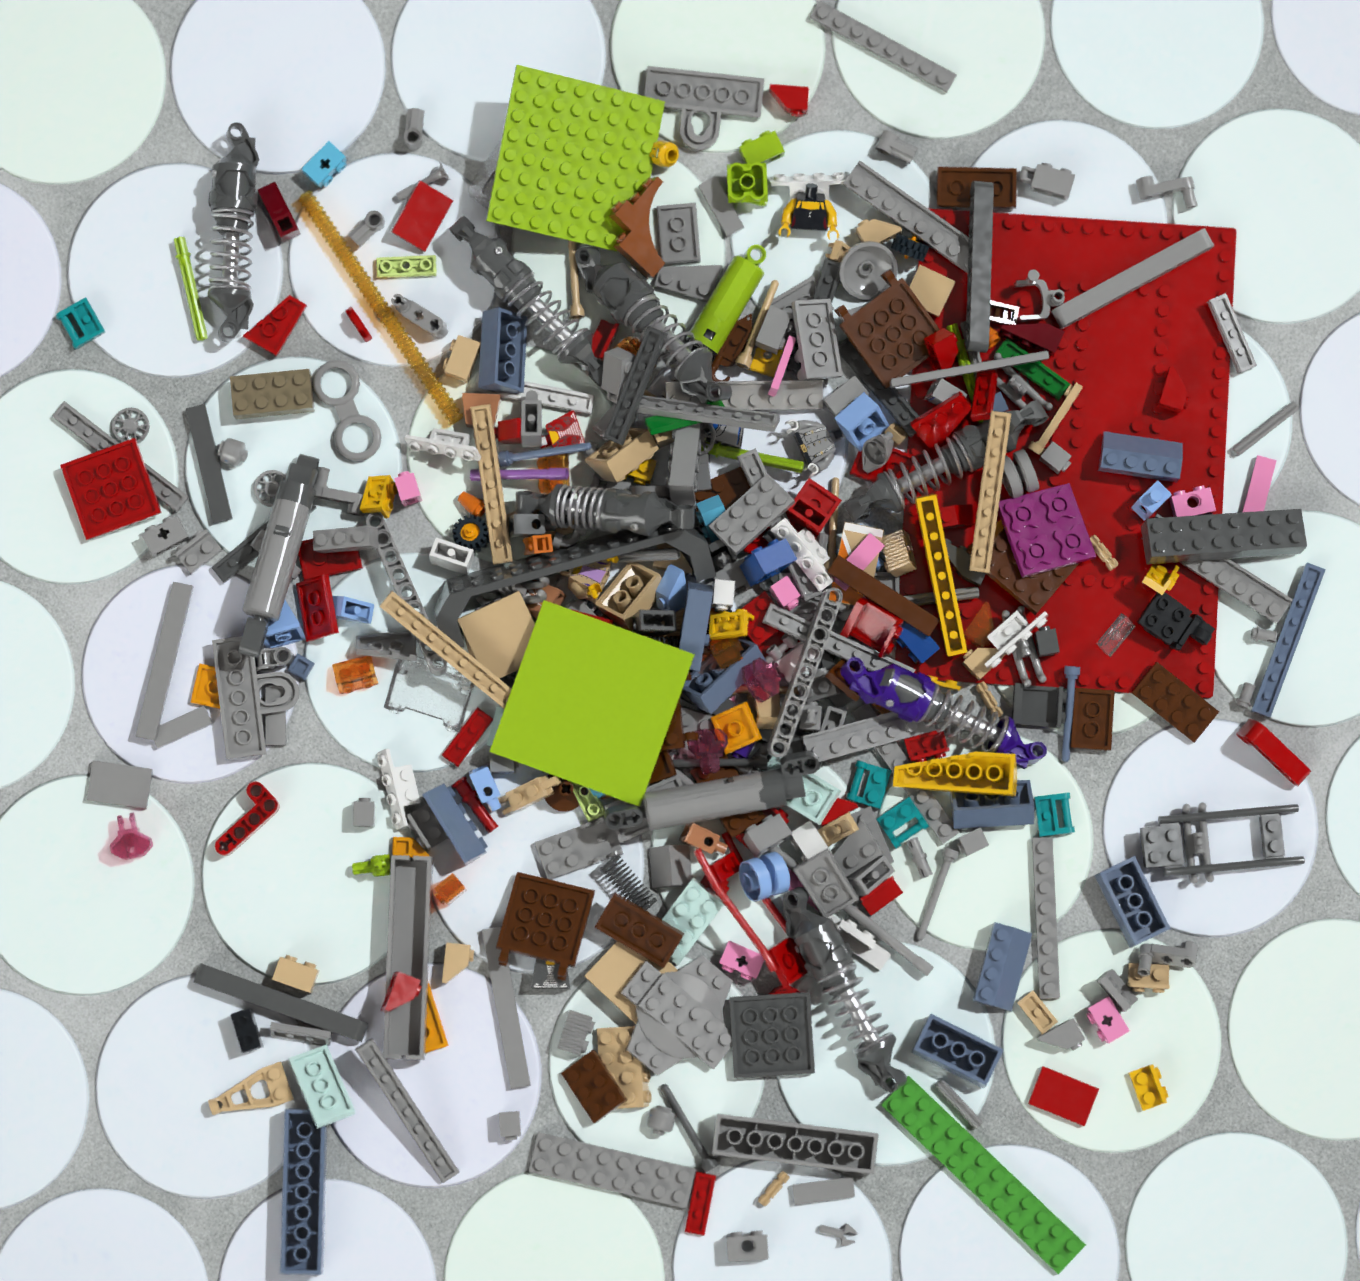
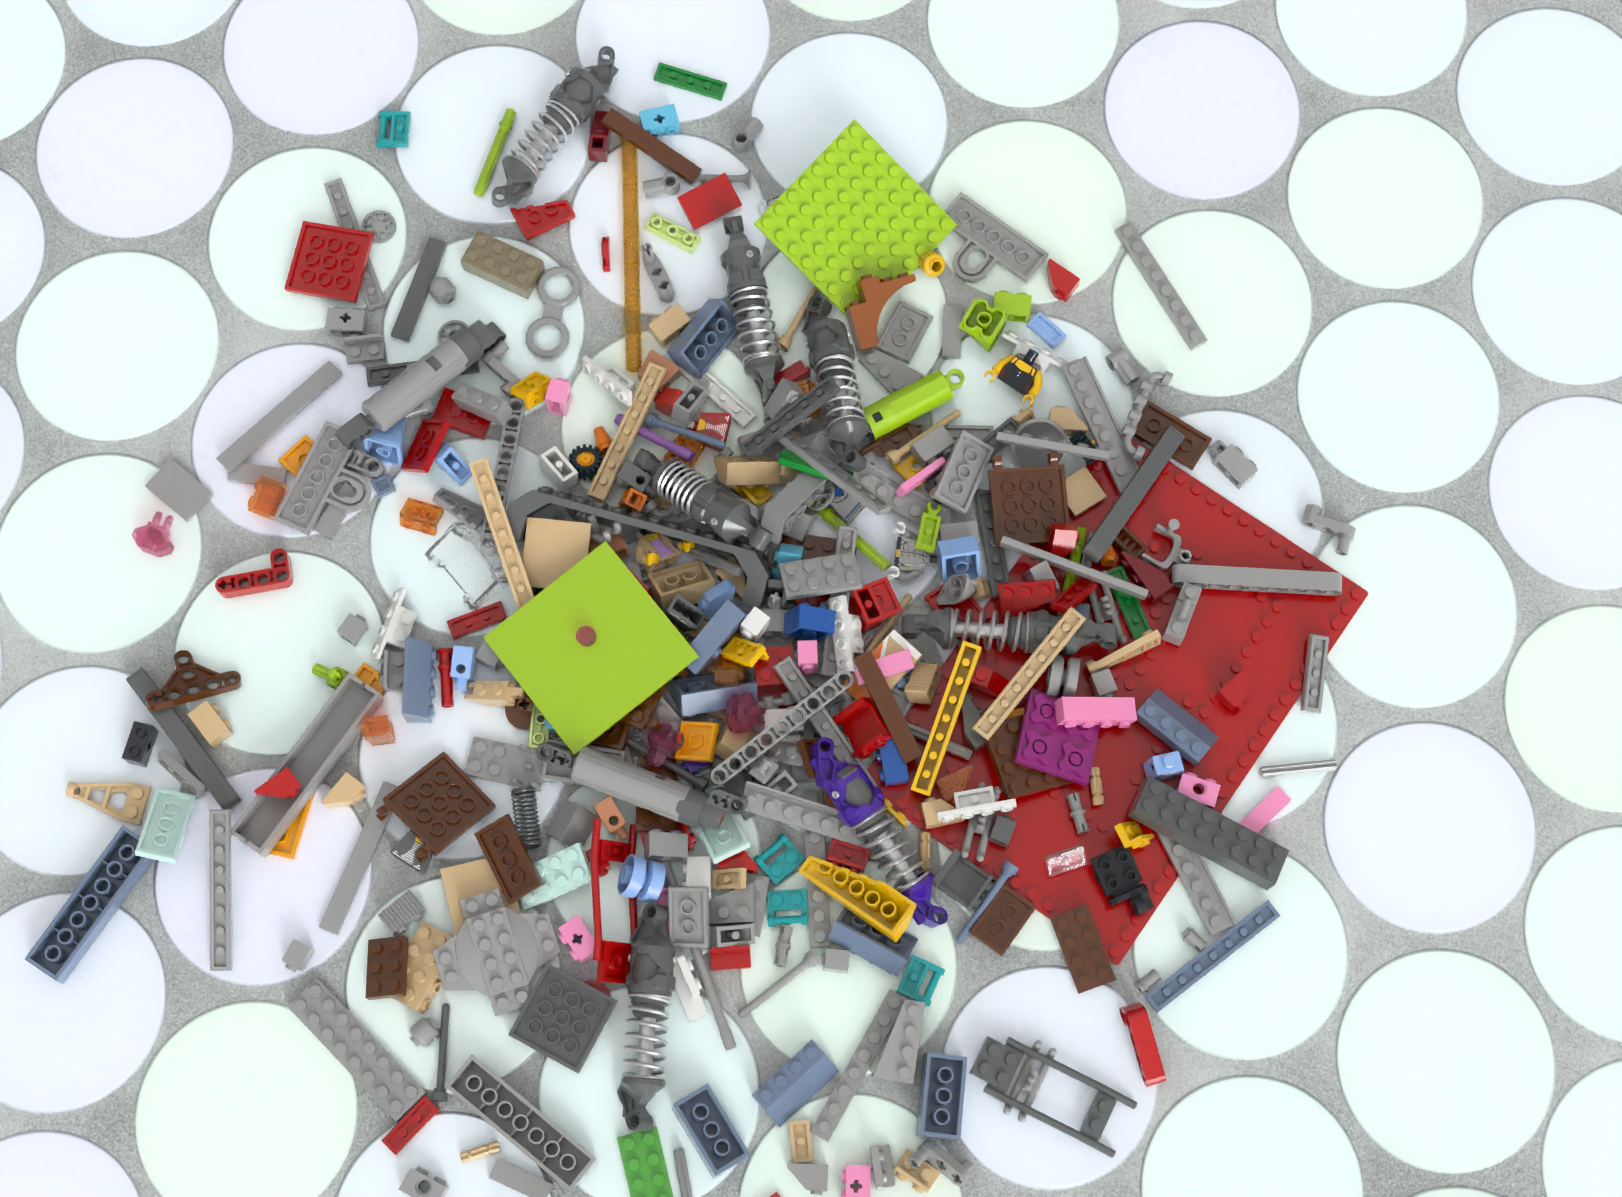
camera: 30 degrees right, 10 degrees down
none -> reddish brown beam [145,650,241,711]
none -> clear orange brick [247,475,287,520]
none -> tile [576,626,597,647]
none -> reddish brown tile [601,107,702,185]
none -> green tile [653,62,727,101]
none -> light grey wedge [872,998,925,1084]
none -> lime plate [914,502,941,553]
none -> light grey plate [996,430,1112,462]
none -> light blue tile [1026,311,1066,349]
none -> bright pink brick [1055,697,1137,728]
none -> light grey pin [1066,793,1090,834]
none -> light grey bar [1121,370,1173,462]
none -> light grey piece [1162,582,1202,646]

